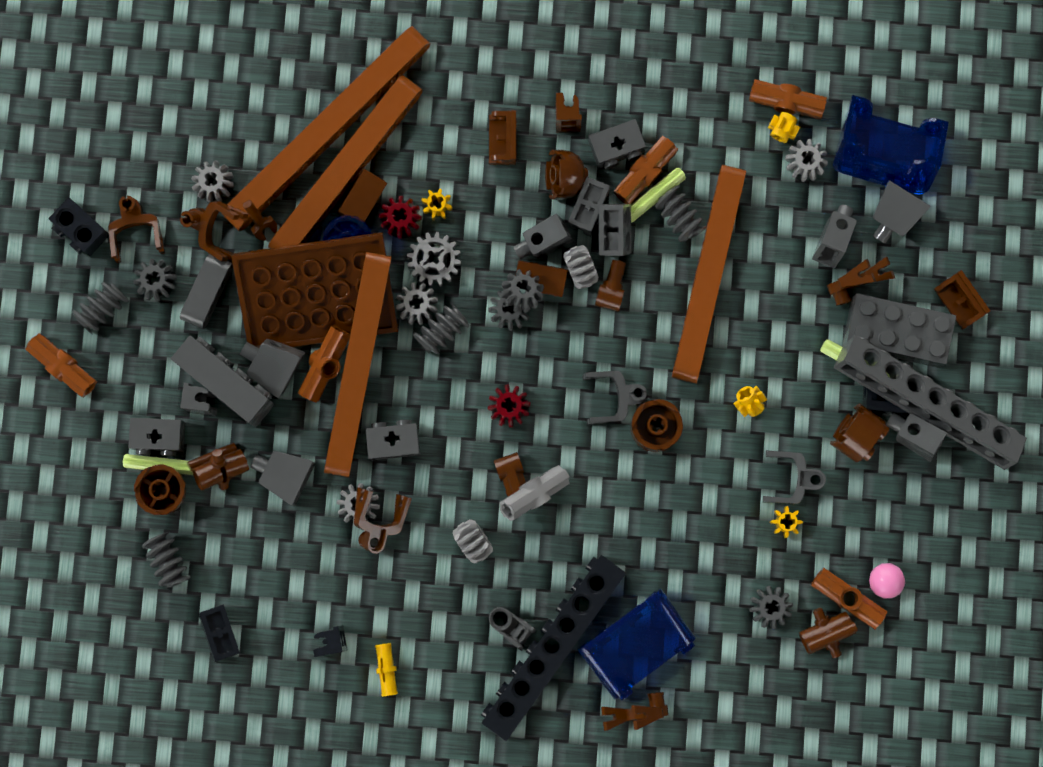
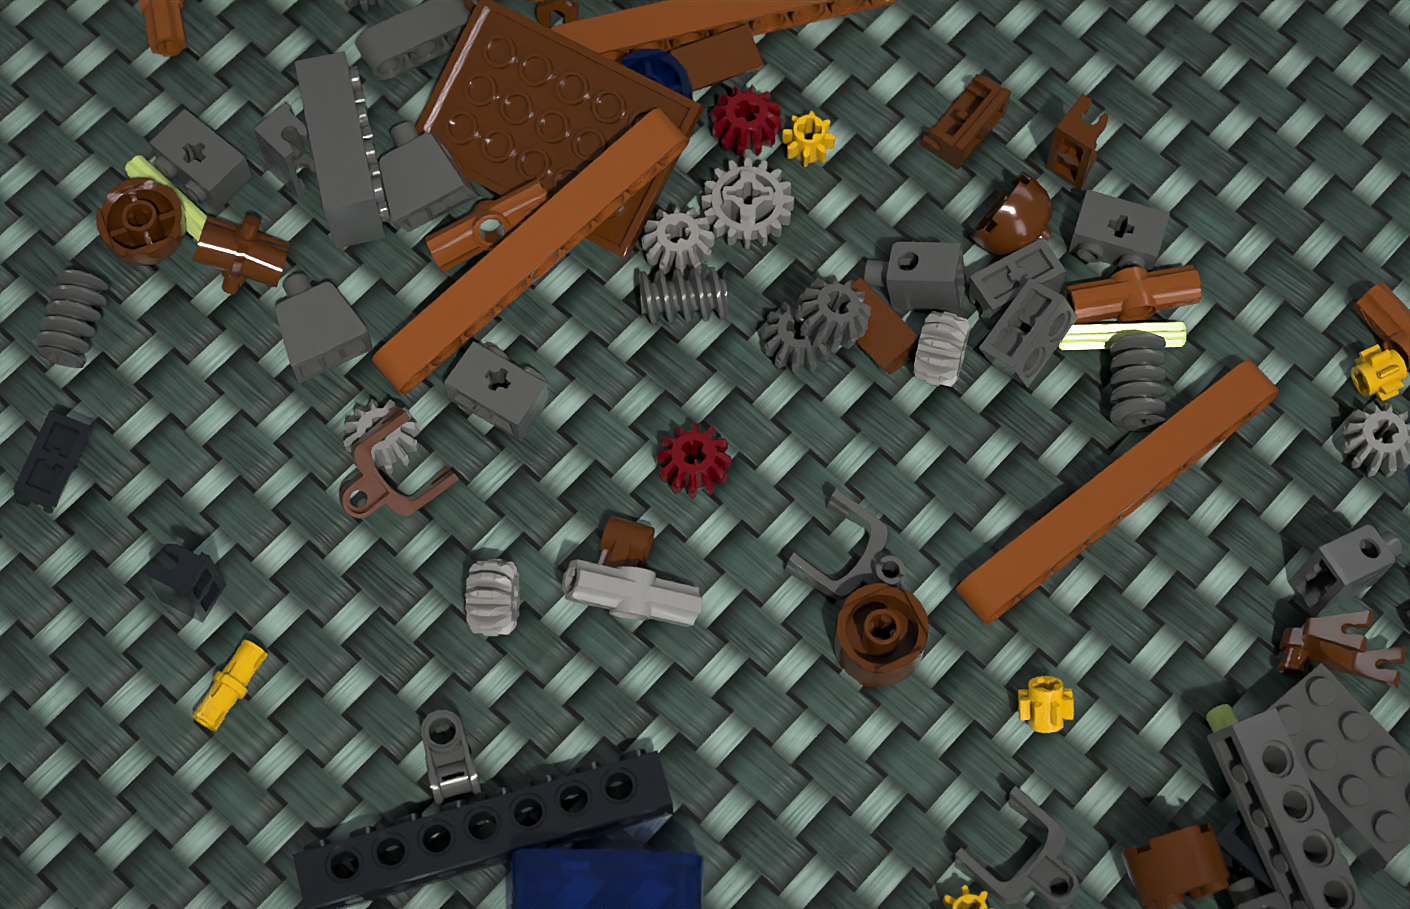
camera: 35 degrees right, 15 degrees down
reddish brown pin [595,260,626,312] -> none

